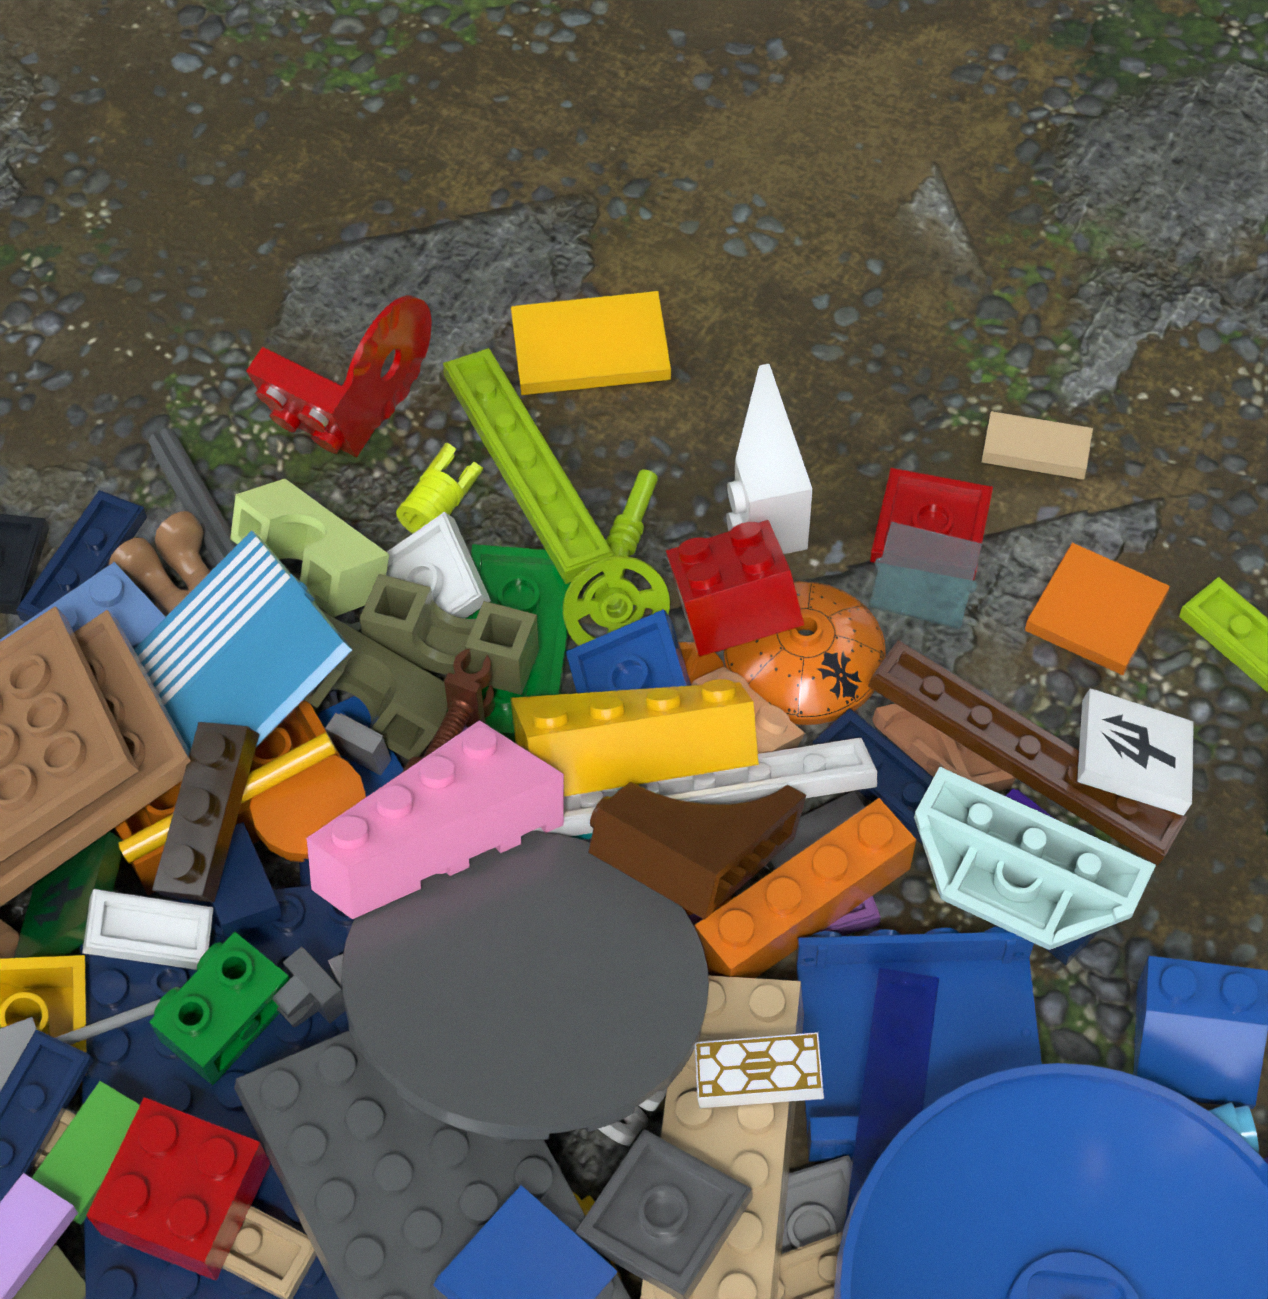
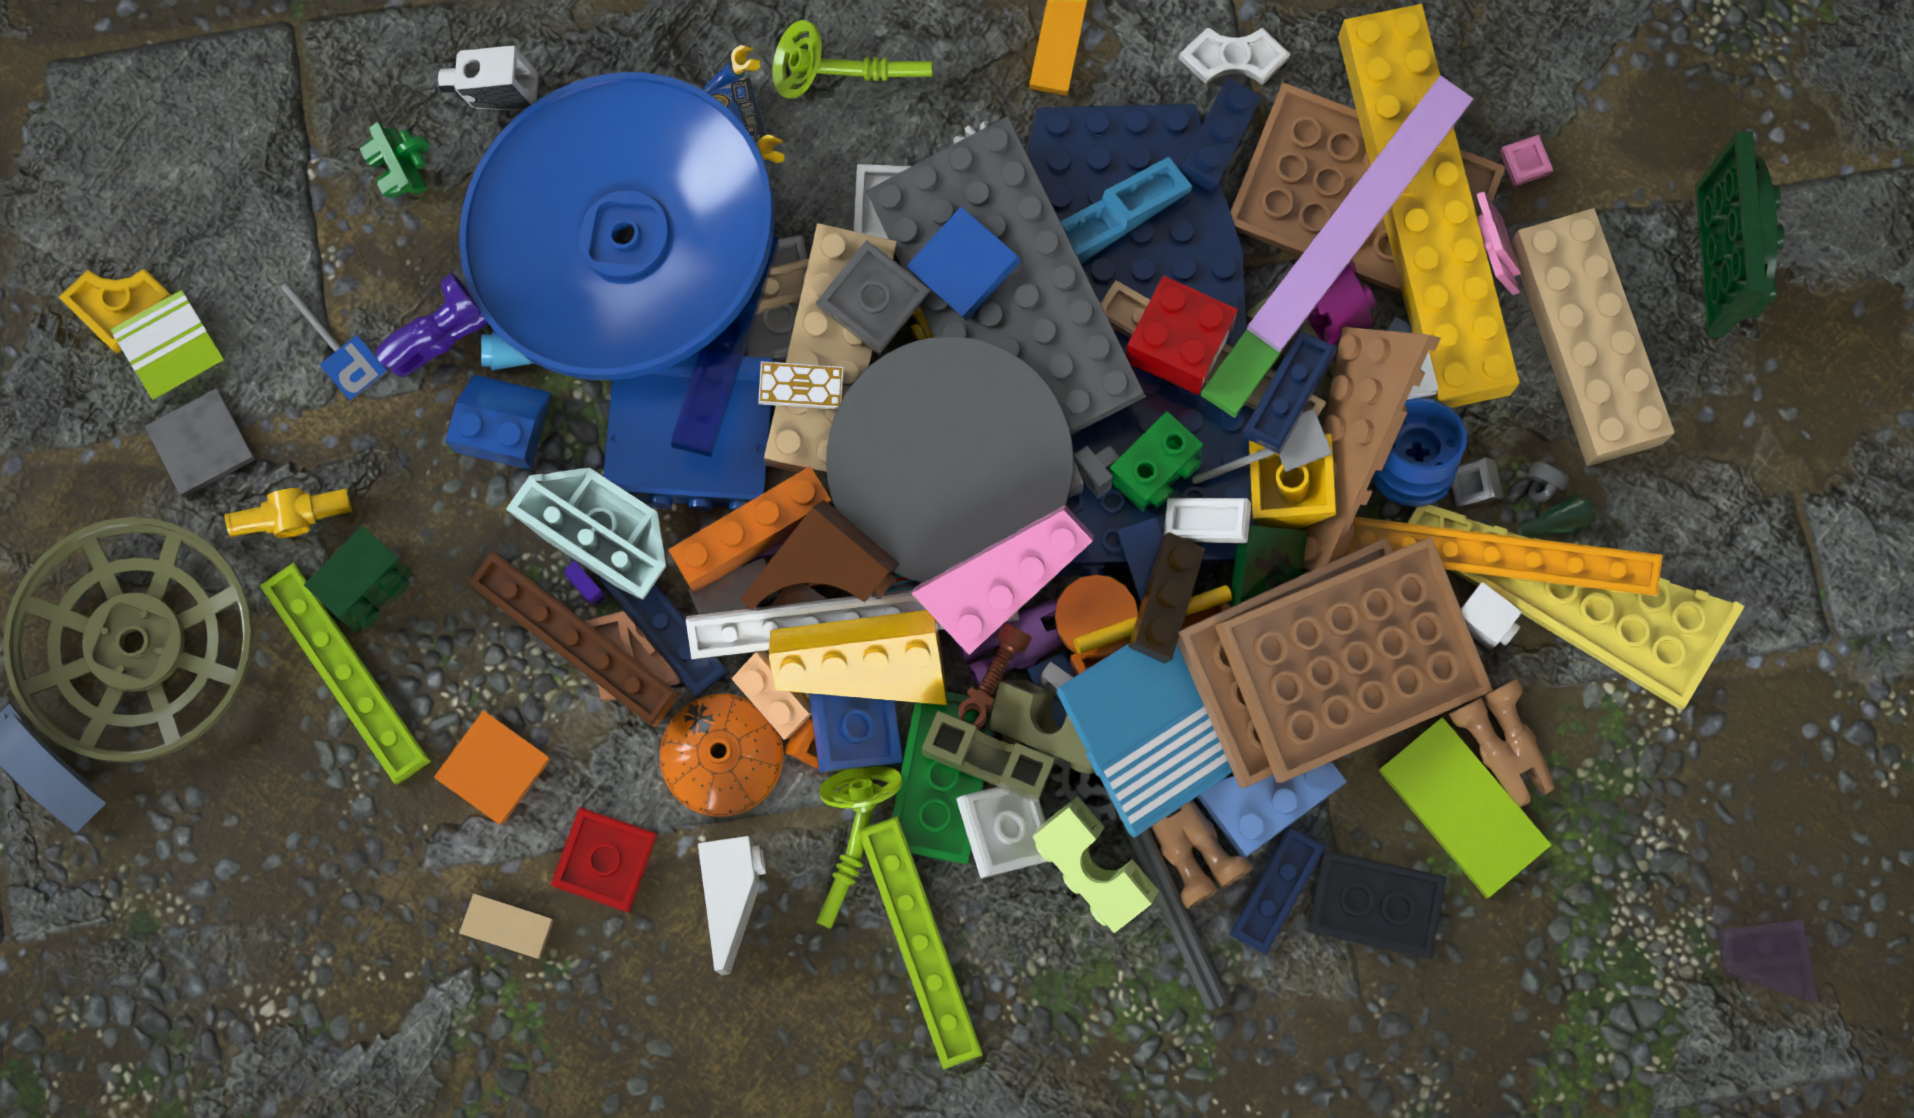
camera: 175 degrees left, 20 degrees up
red piece [246,295,432,458] -> none
neon yellow hinge [396,442,483,534] -> none
yellow tile [511,291,671,395] -> none
red brick [666,520,804,657] -> none
clear light blue piece [869,522,982,629] -> none
white tile [1077,688,1194,816] -> none

